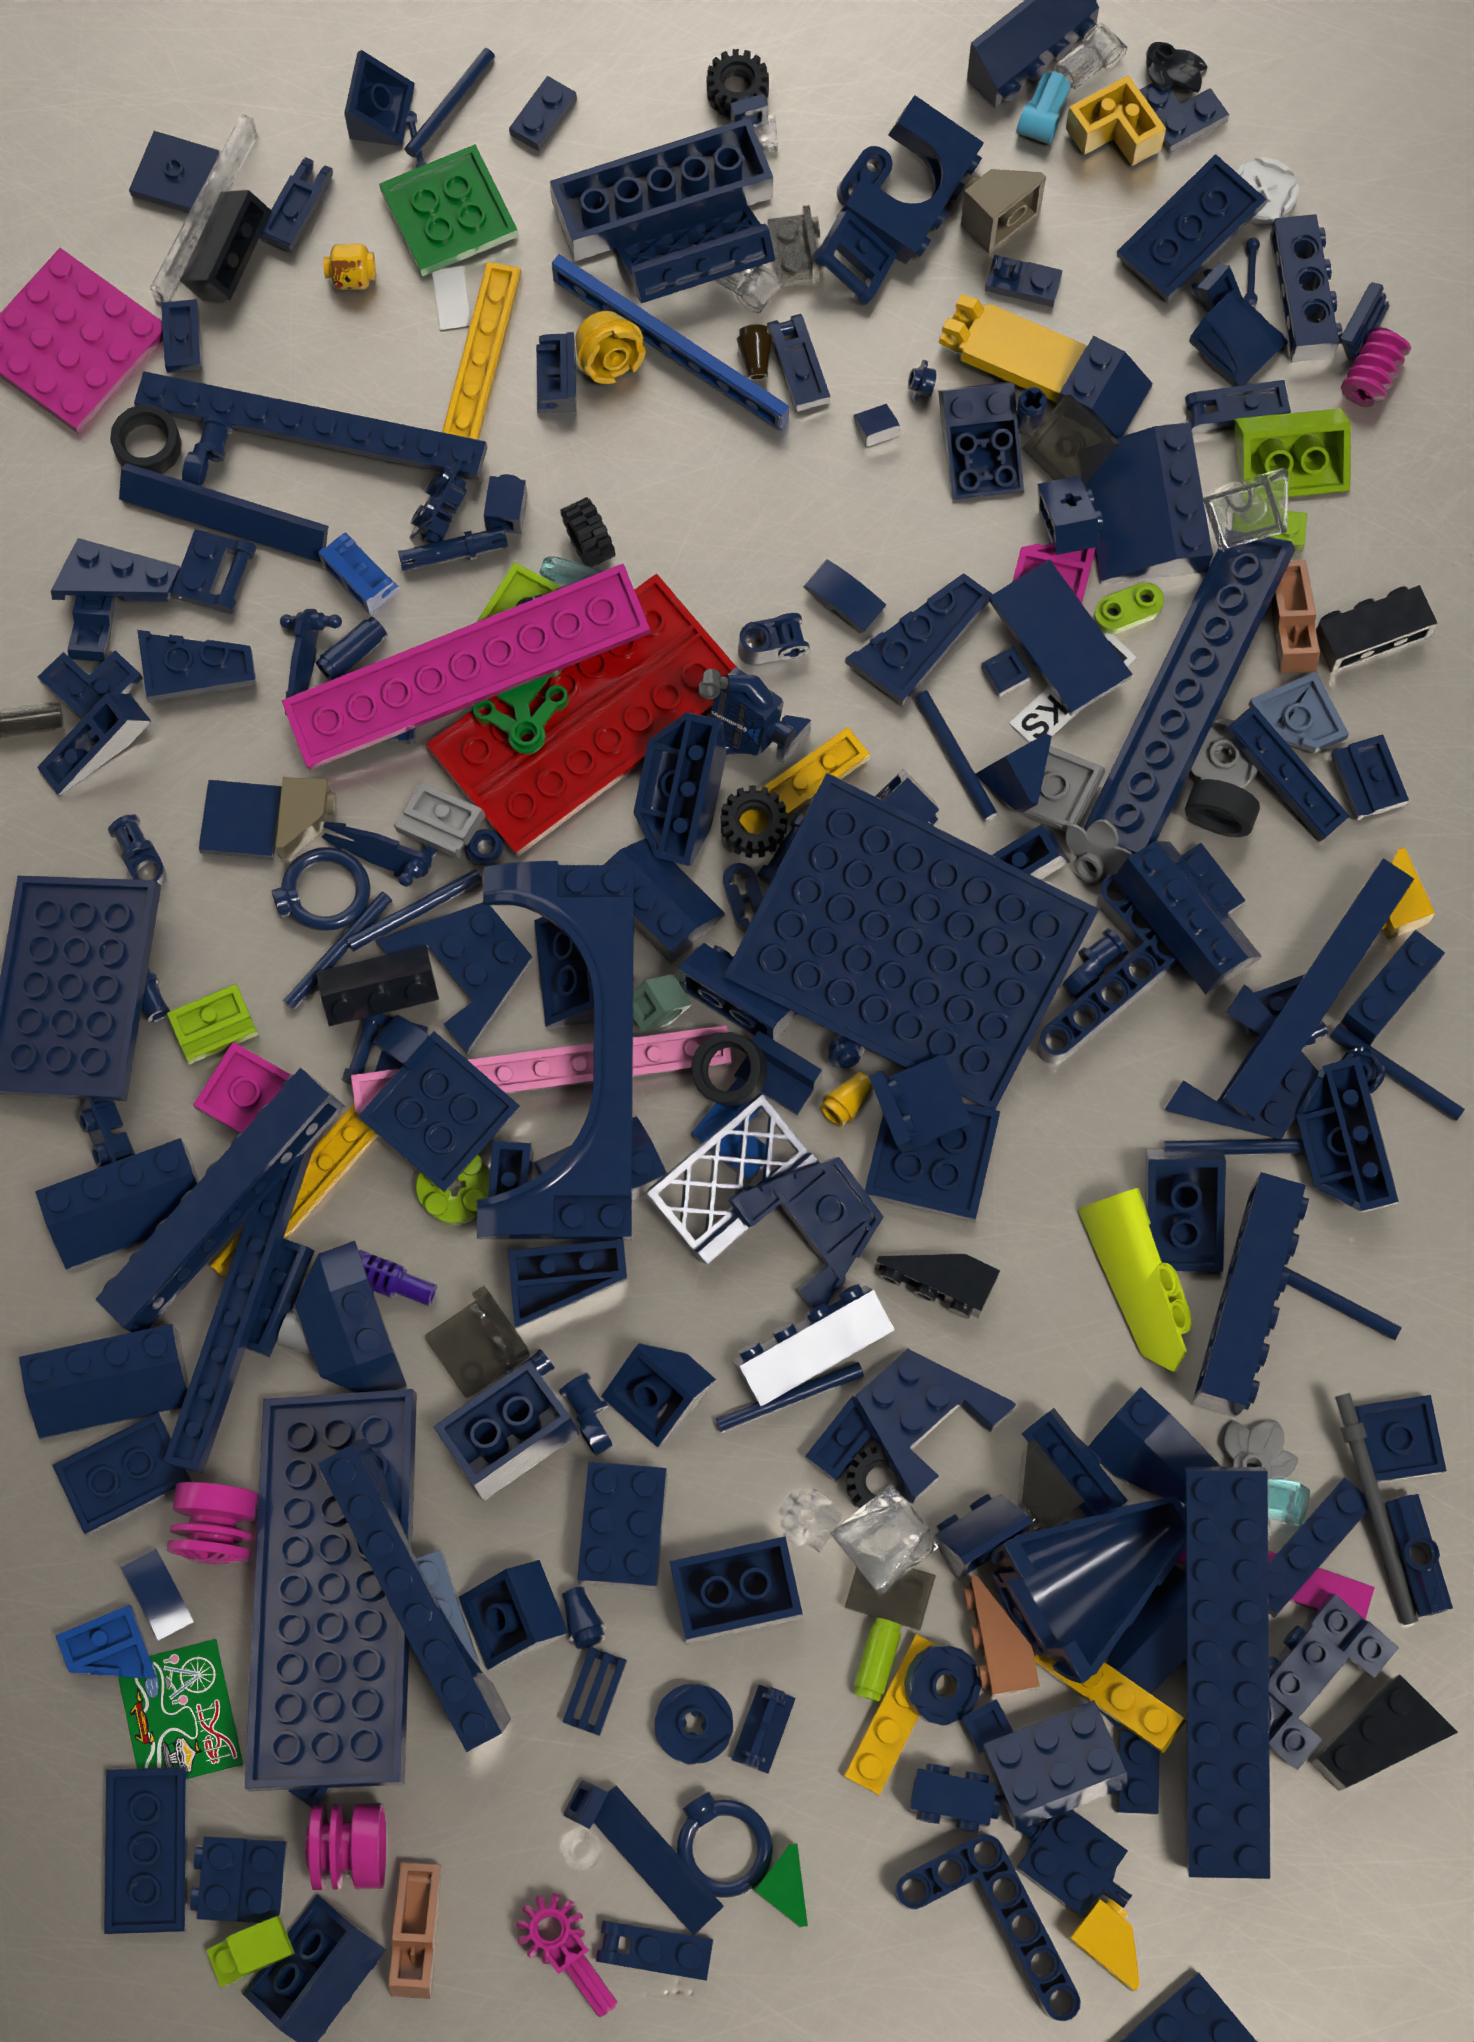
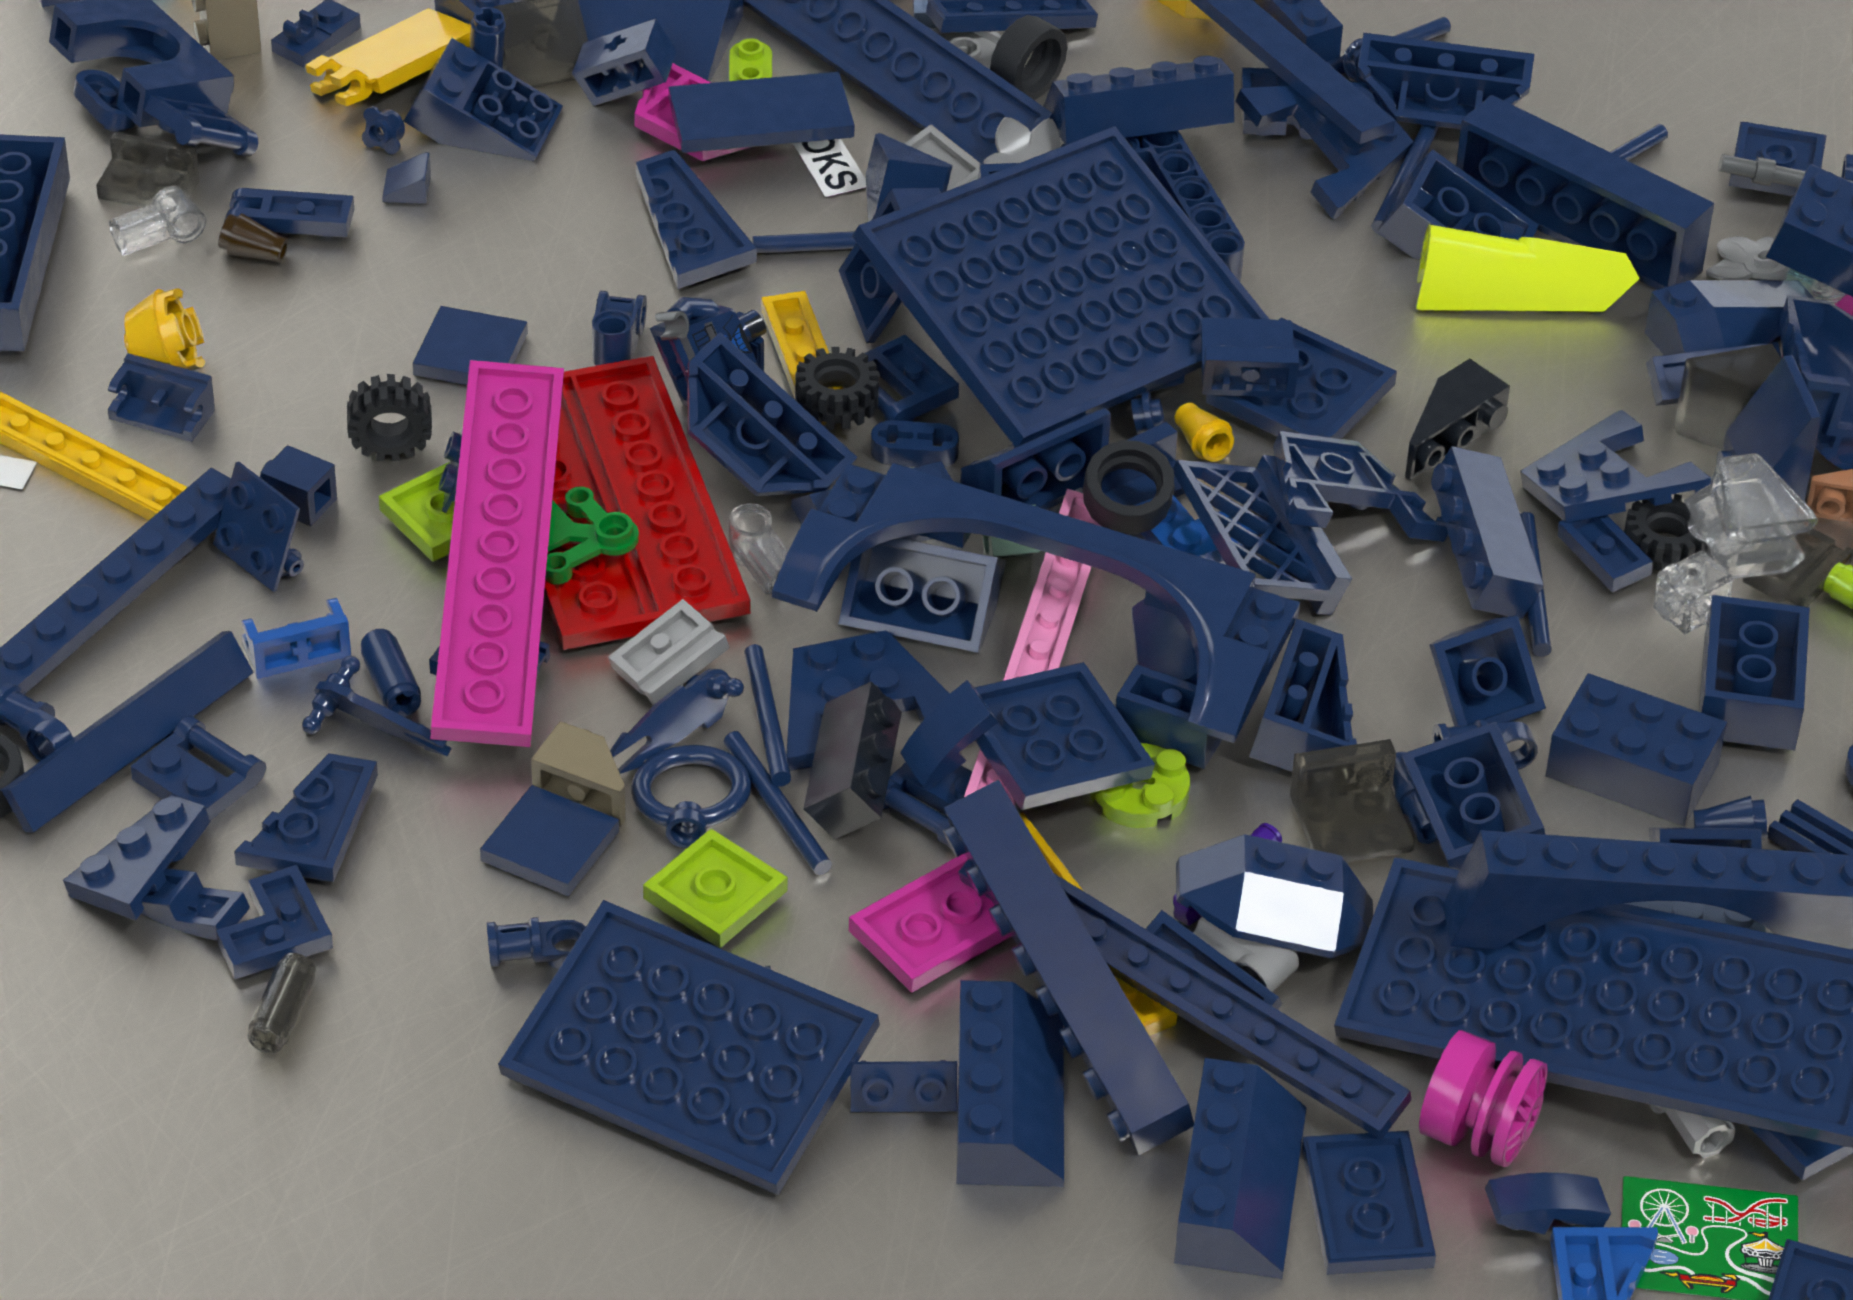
camera: 70 degrees left, 30 degrees down
dark blue slope [37,693,152,795] -> none
lime plate [167,983,259,1065] -> none
dark blue pin [398,526,509,573] -> none
dark blue plate [466,829,504,866] -> none
clear light blue tile [539,556,603,586] -> none
blue tile [552,254,789,431] -> none
dark blue fence [616,206,776,304] -> none
dark blue slope [803,559,886,633] -> none
dark blue tile [981,647,1032,697] -> none
none -> dark blue tile [412,306,528,385]
none -> lime plate [643,829,788,948]
none -> clear piece [728,503,788,595]

